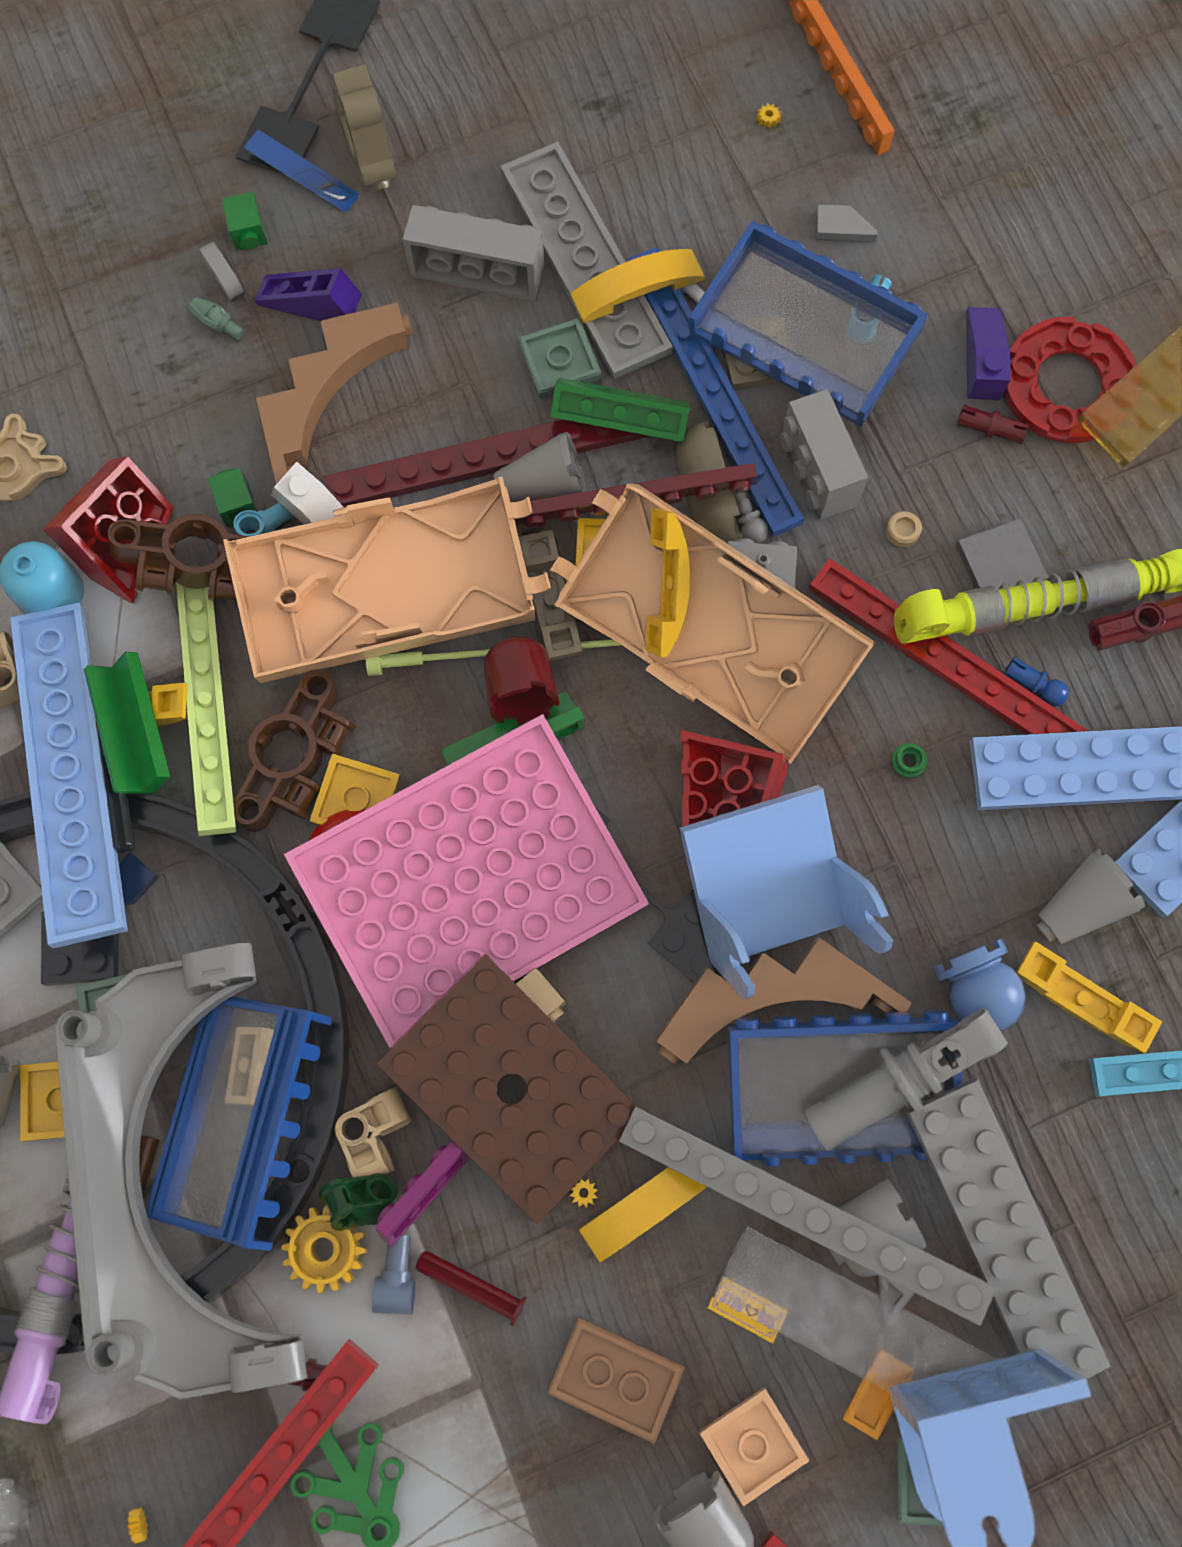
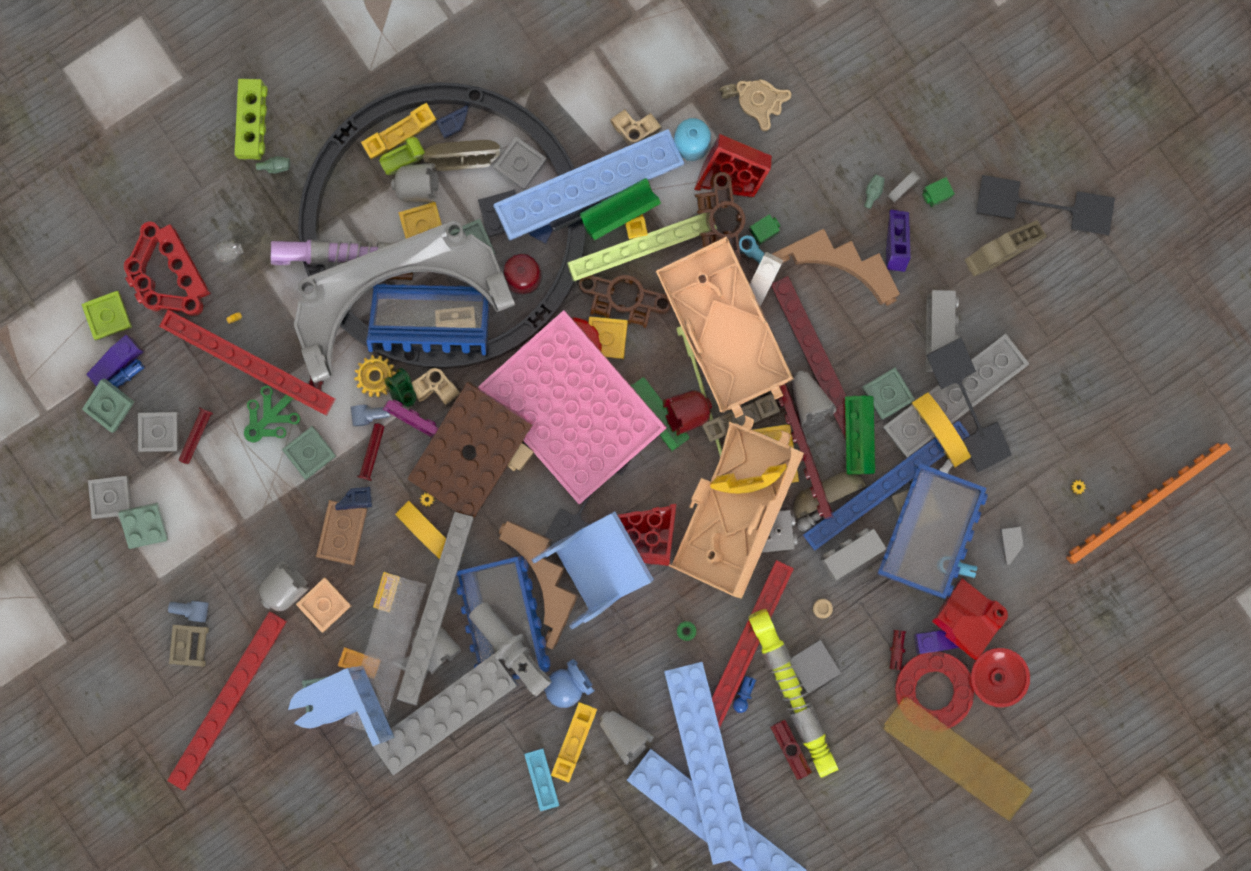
camera: 80 degrees right, 10 degrees up
blue sticker [245,130,359,212] -> none
none -> sand green plate [282,426,337,480]
none -> dark blue tile [335,487,372,510]
none -> dark red cylinder [503,254,542,295]
none -> black hinge [926,337,1012,472]
none -> red slope [932,578,1008,660]
none -> red dish [971,648,1030,707]

